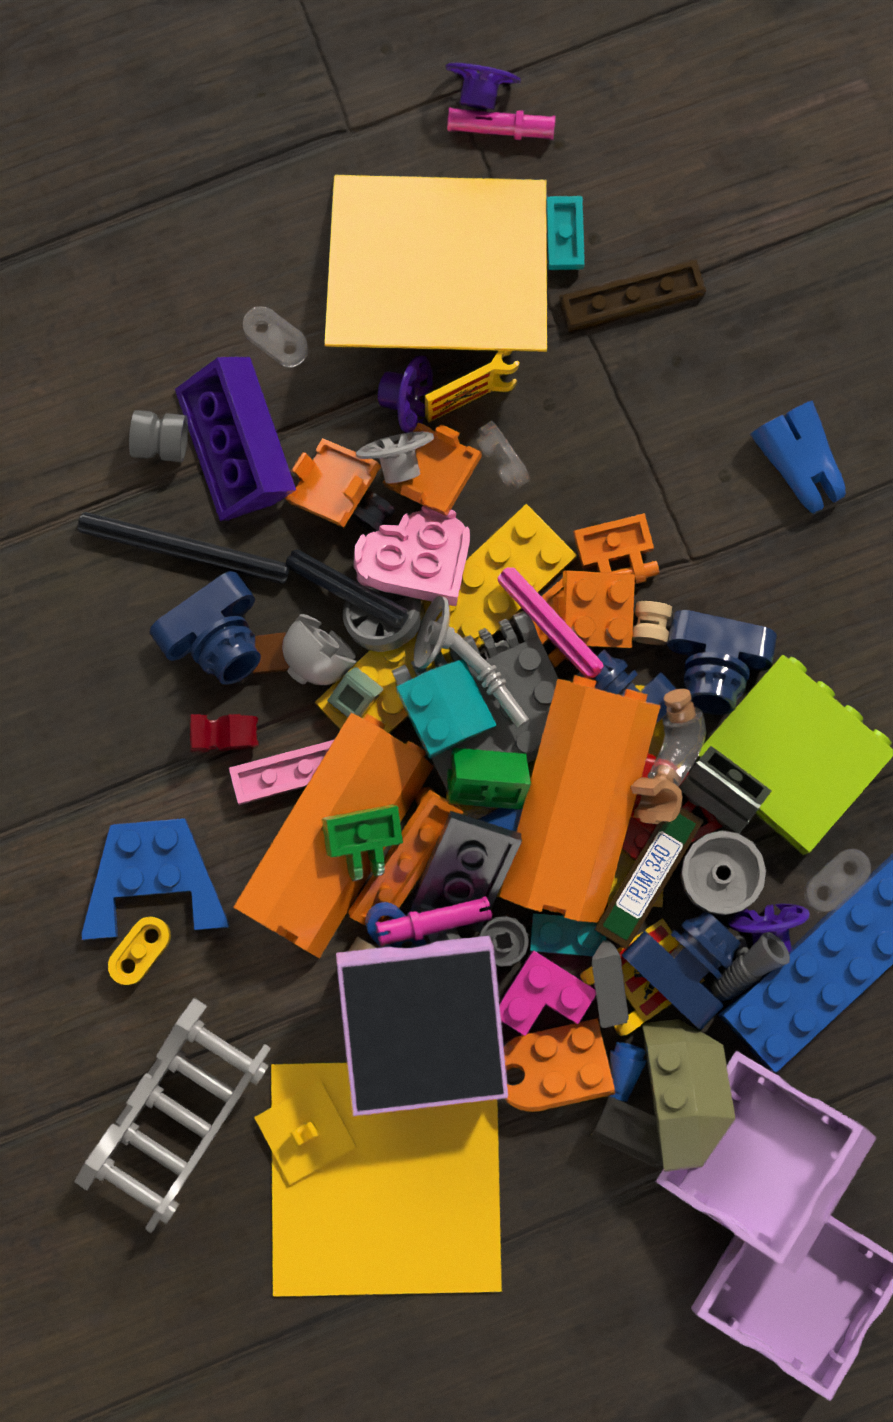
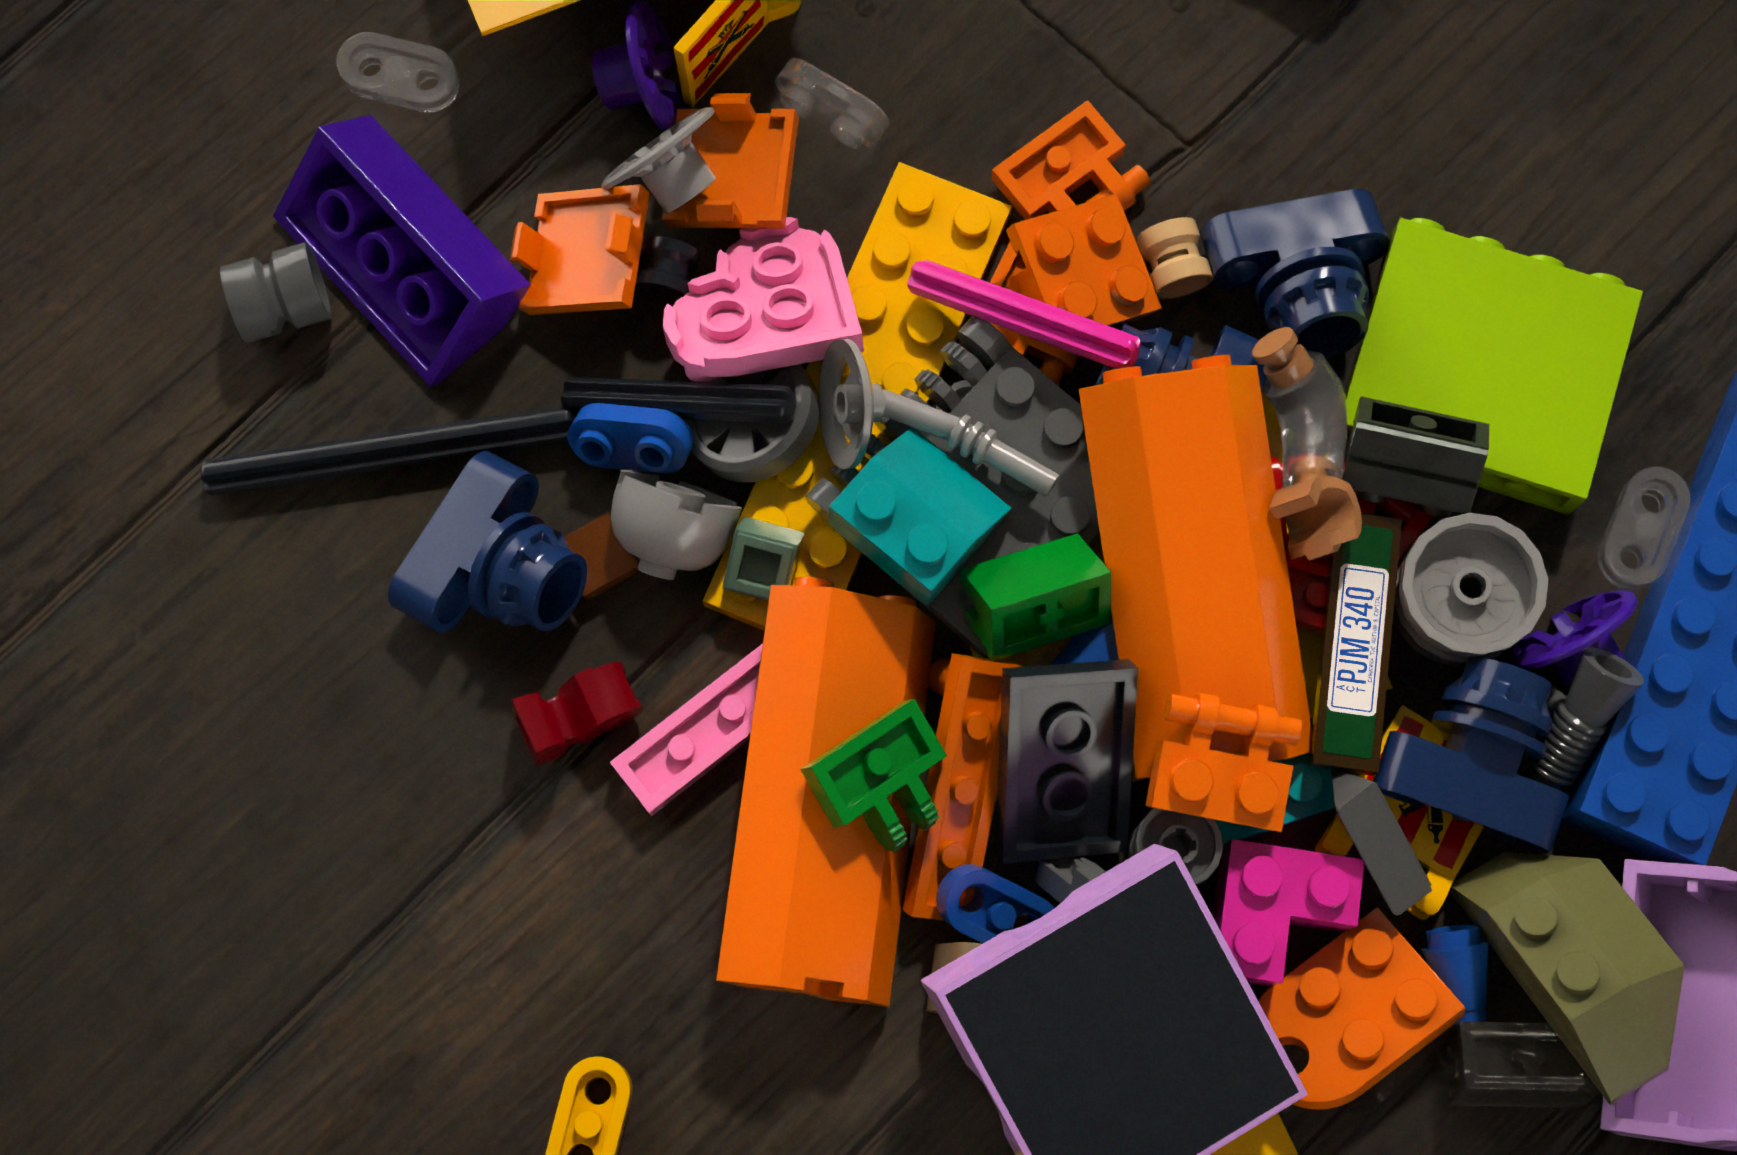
camera: 20 degrees left, 5 degrees down
blue wing [82,818,229,940] -> none
dark pink pin [376,896,492,947] -> none
none -> blue plate [568,403,694,474]
none -> orange plate [1145,692,1302,832]

